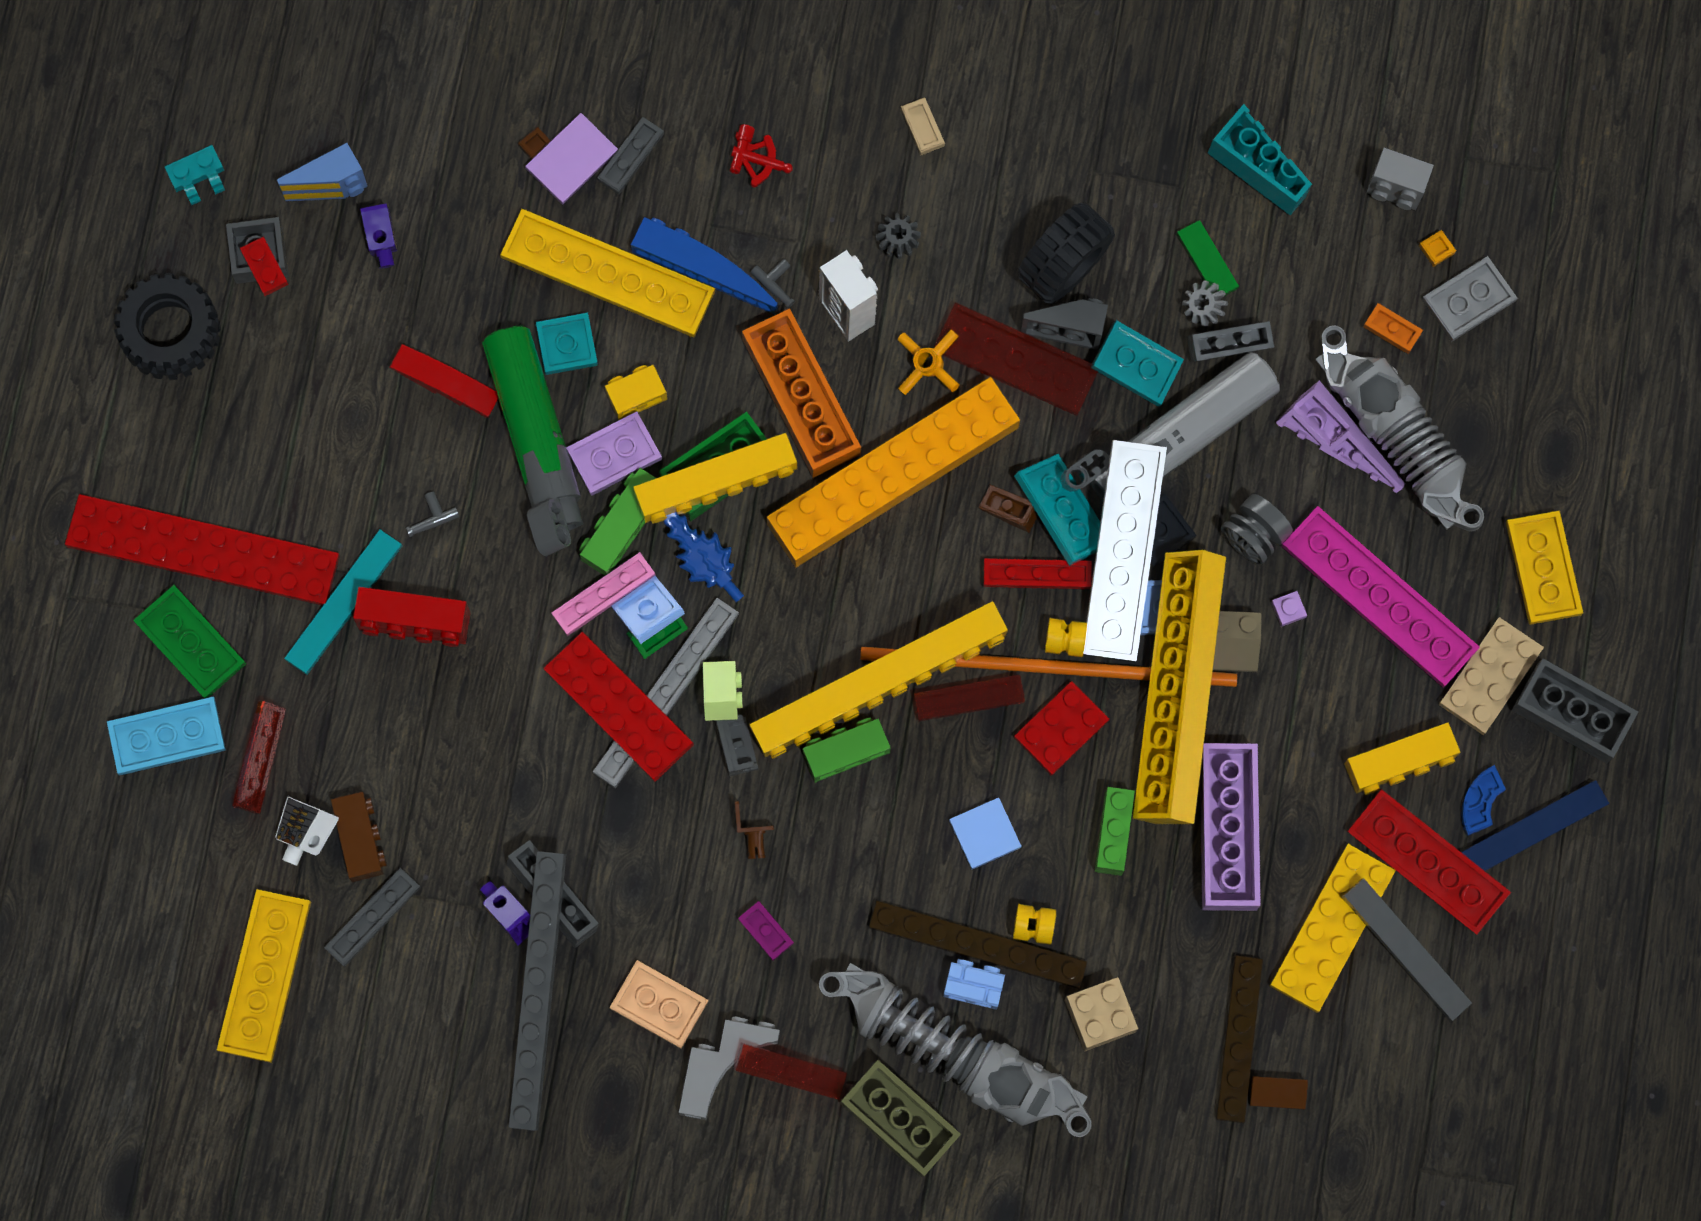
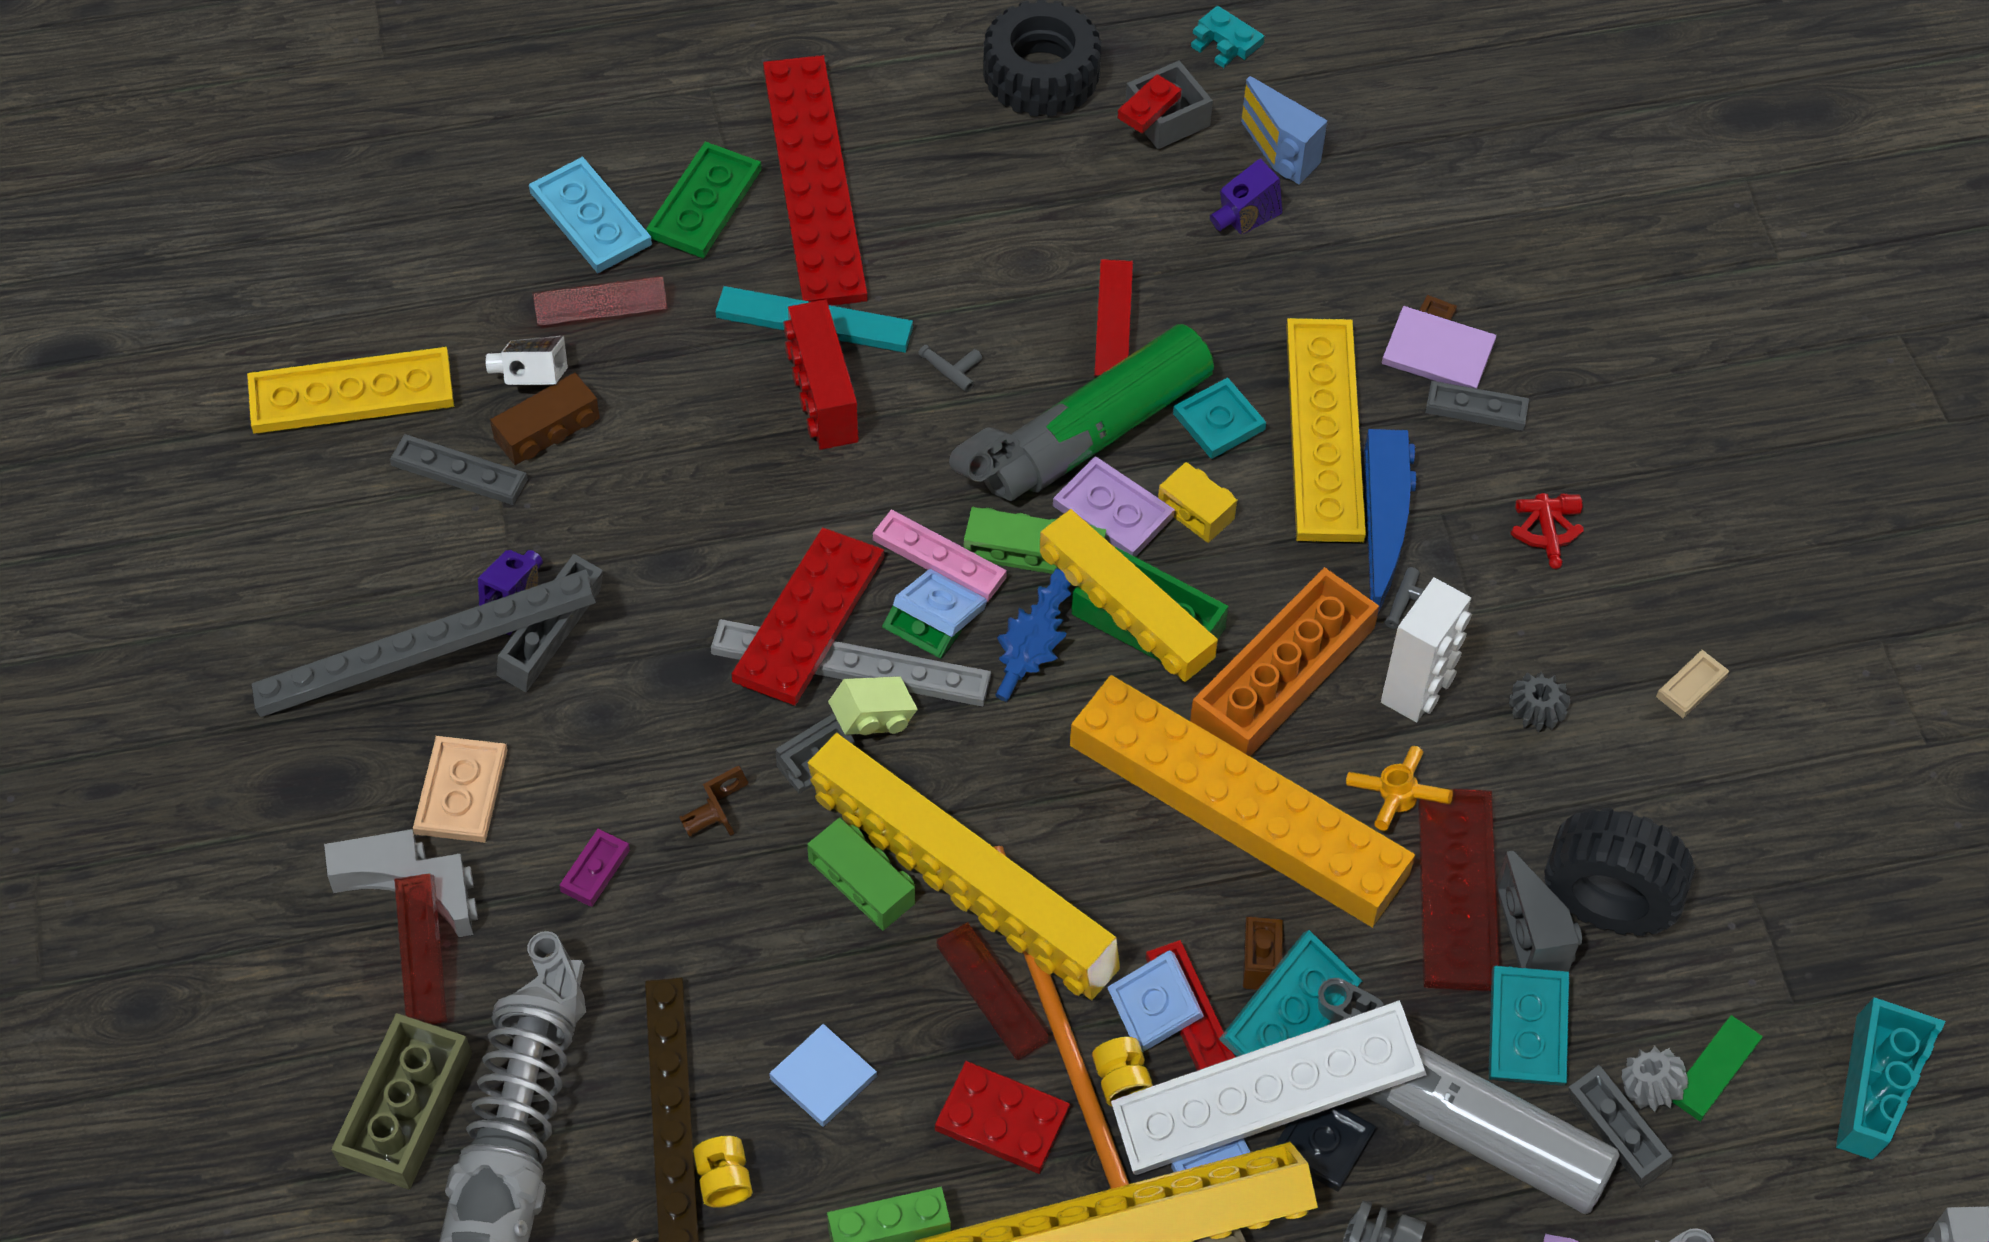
camera: 70 degrees right, 20 degrees down
light blue brick [943,959,1005,1010] -> none
none -> light blue tile [1107,950,1204,1052]

